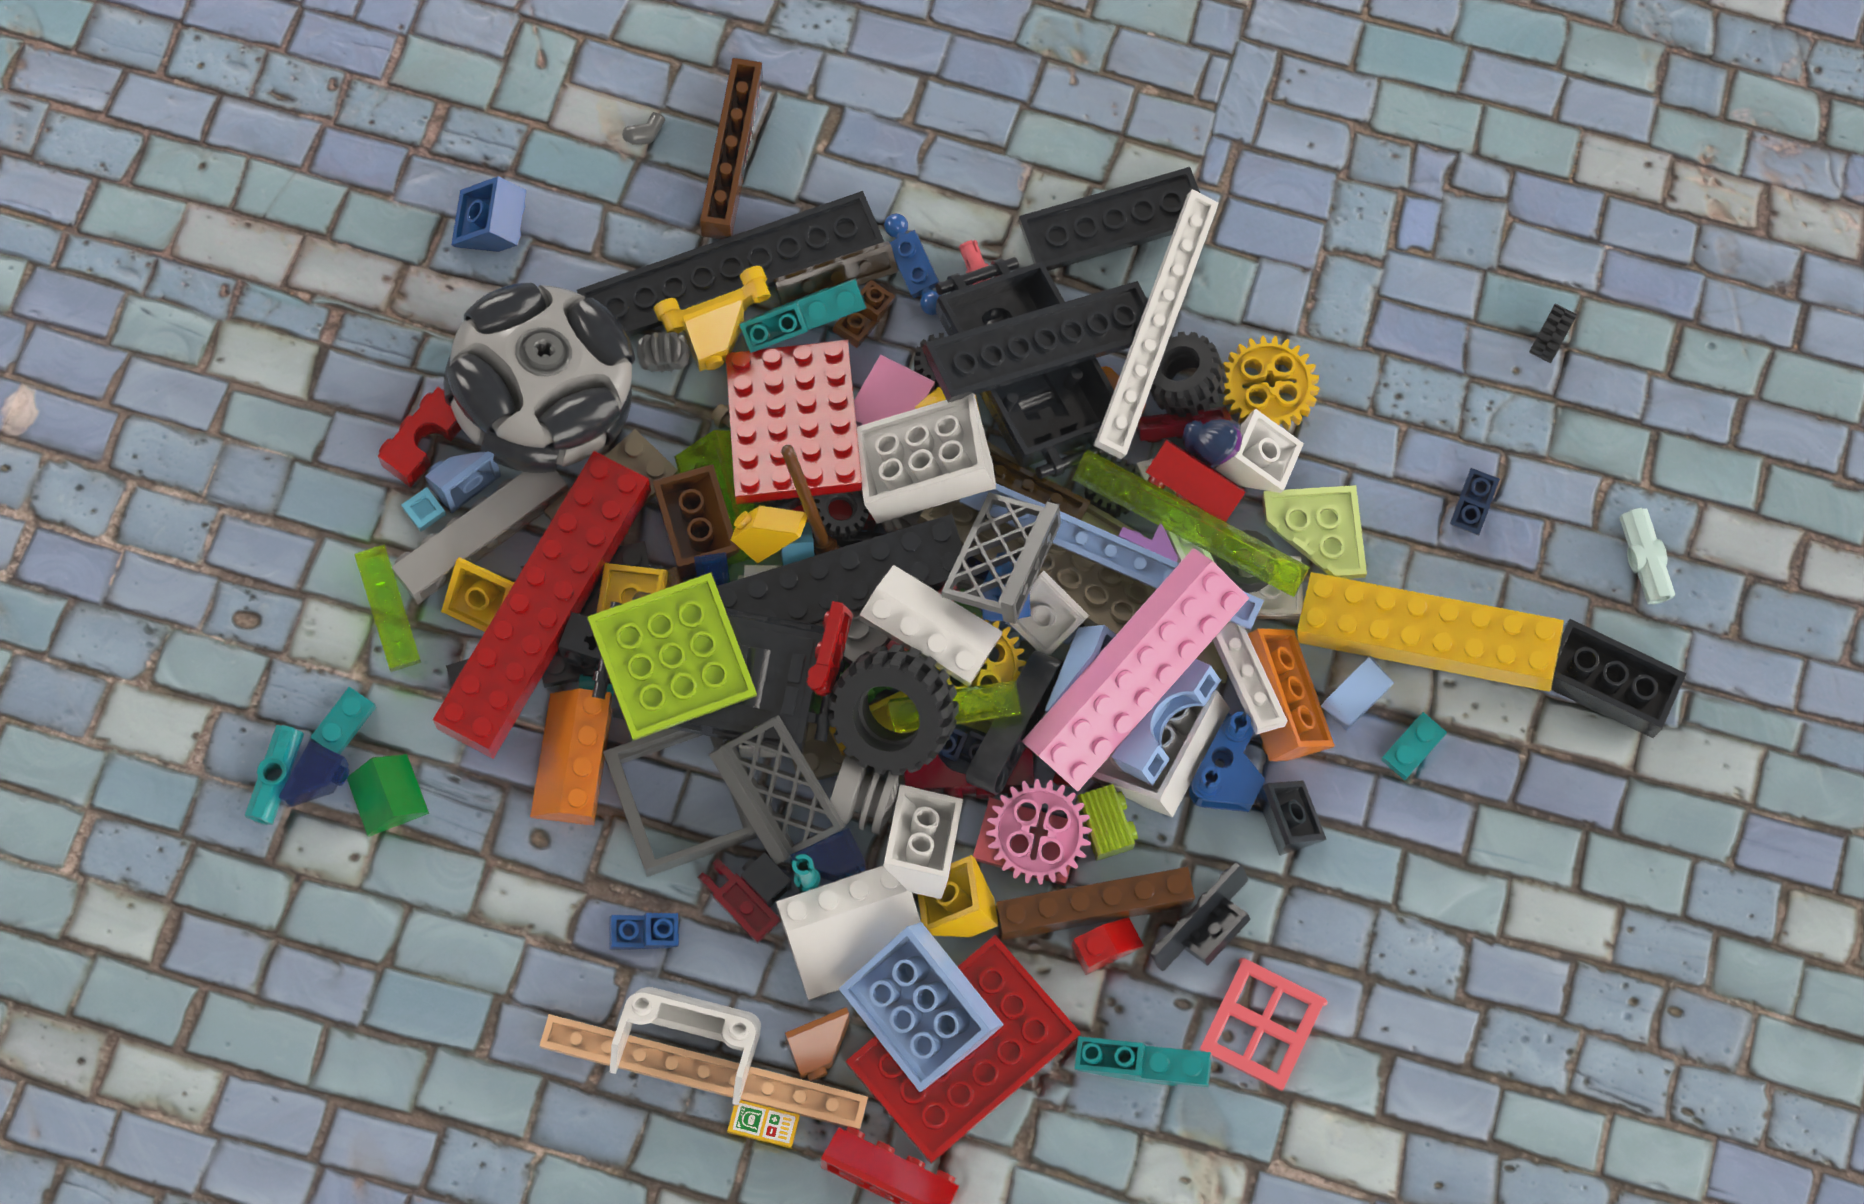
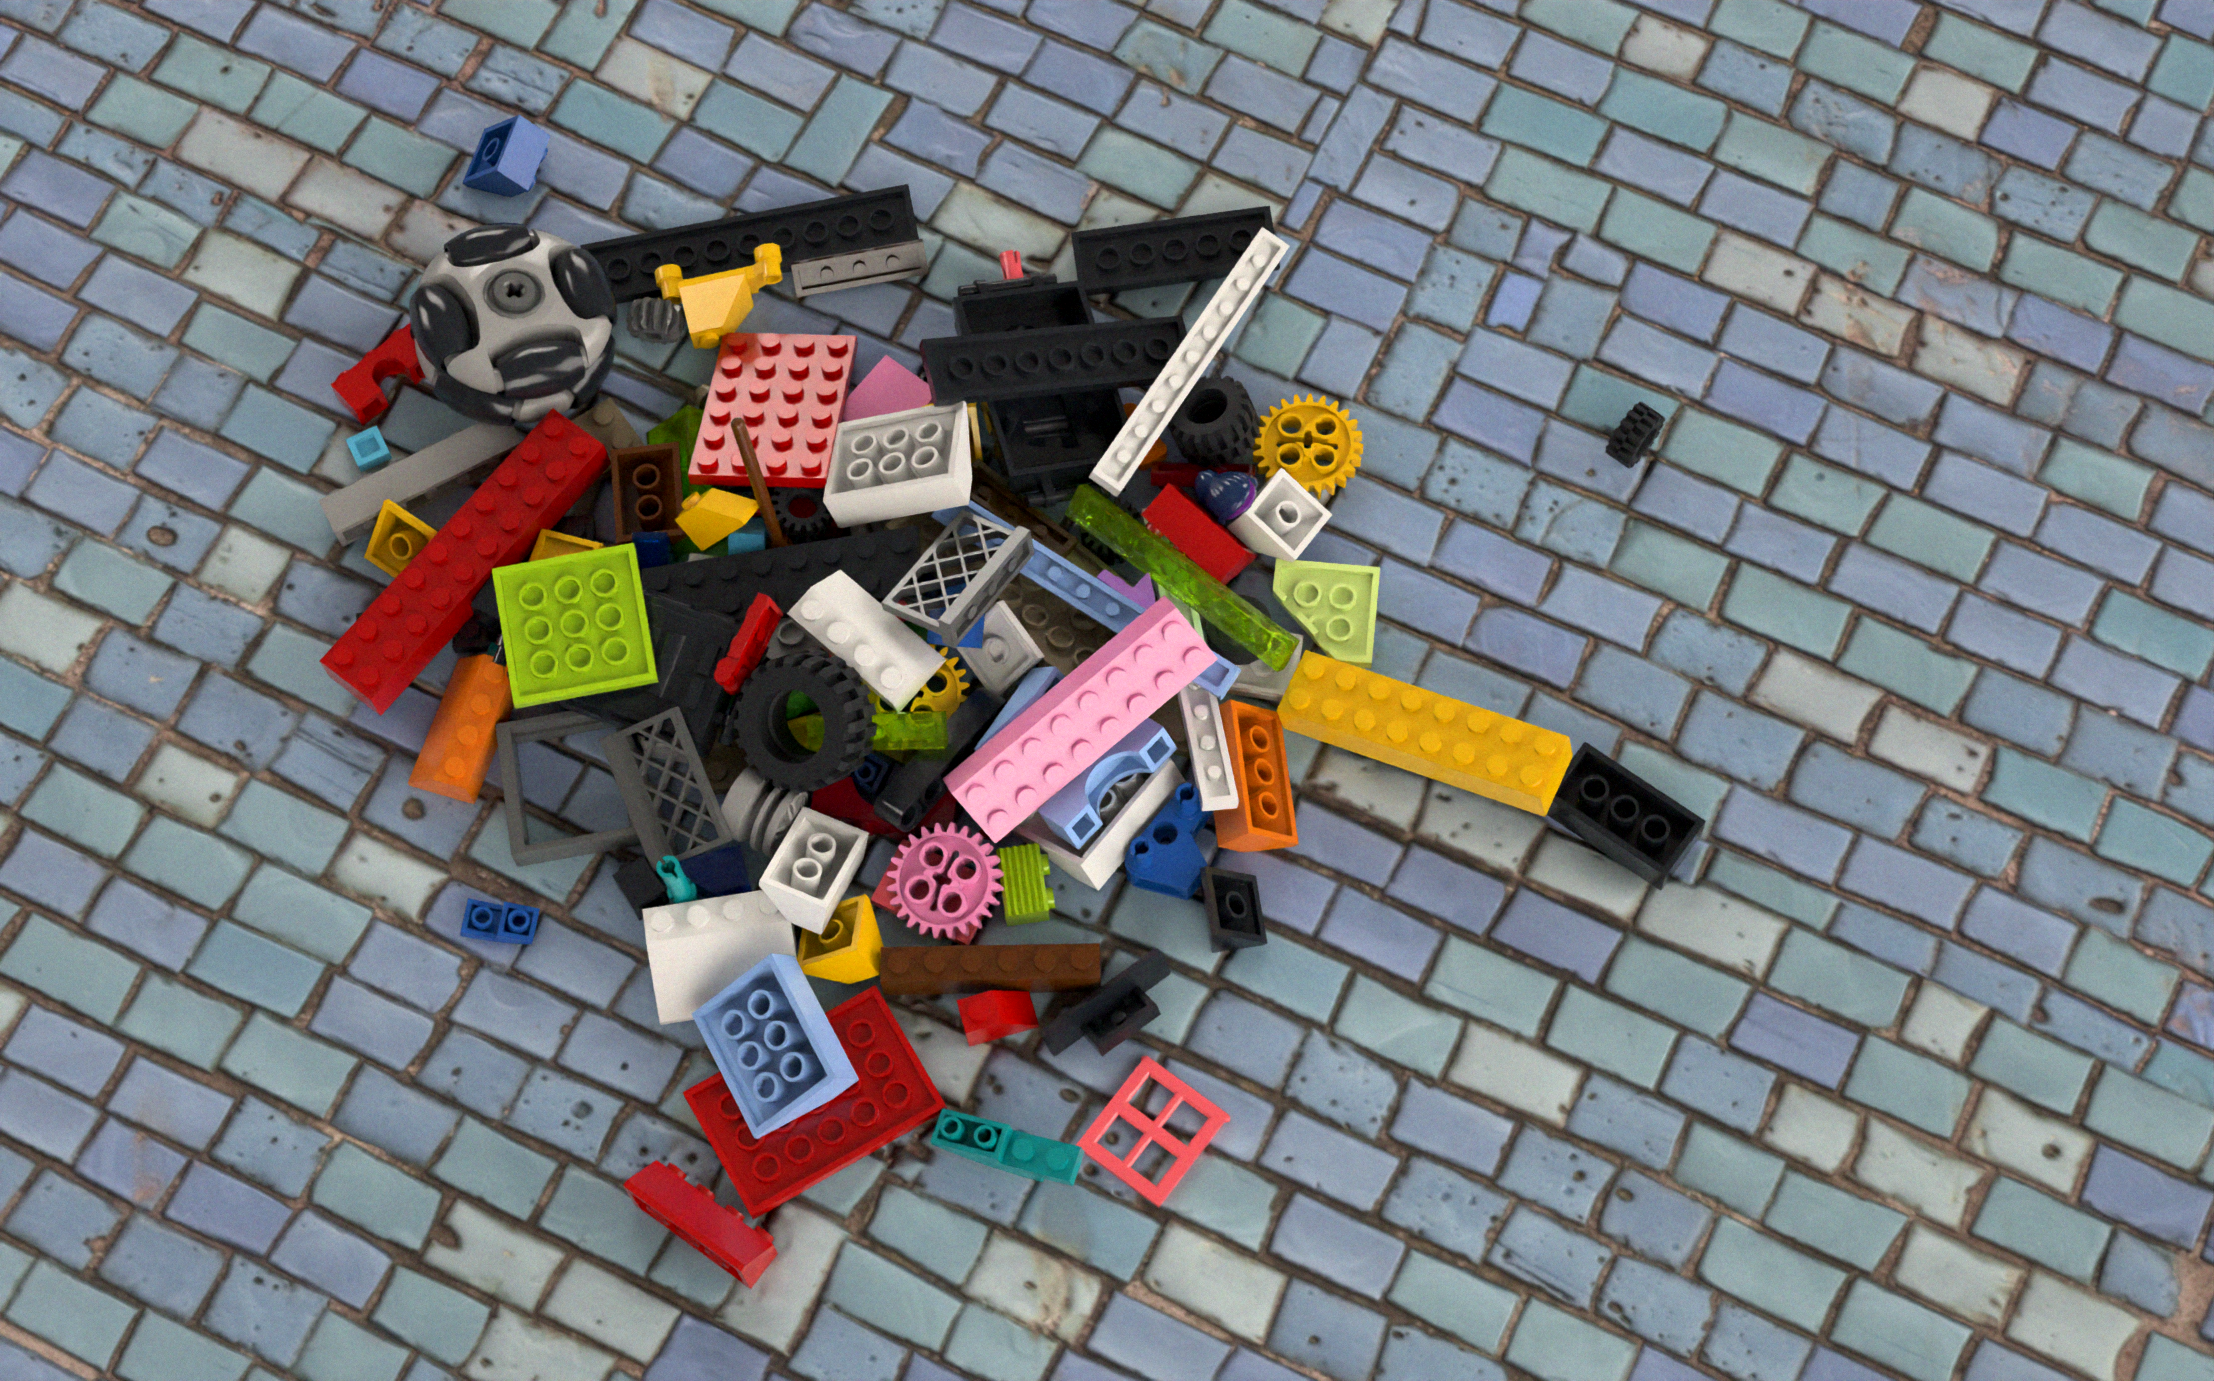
camera: 20 degrees right, 5 degrees down
teal piece [245,725,304,825] -> none
clear blue slope [279,741,350,808] -> none
teal plate [310,687,376,758] -> none
green slope [346,754,430,837] -> none
clear neon green plate [354,544,422,672] -> none
medium blue slope [425,451,501,513] -> none
light nougat plate [539,1014,868,1131] -> none
white windscreen [609,987,761,1105] -> none
dark grey arm [622,112,665,145] -> none
dark red hinge [697,858,781,944] -> none
reddish brown brick [700,58,763,239] -> none
tile [727,1100,800,1149] -> none
teal slope [739,278,866,353] -> none
slope [785,1007,849,1082] -> none
reddish brown slope [833,280,896,348] -> none
blue plate [884,213,941,315] -> none
light blue piece [1321,656,1394,731] -> none
teal plate [1381,712,1447,781] -> none
dark blue slope [1450,468,1500,536] -> none
light aqua piece [1619,508,1675,605] -> none

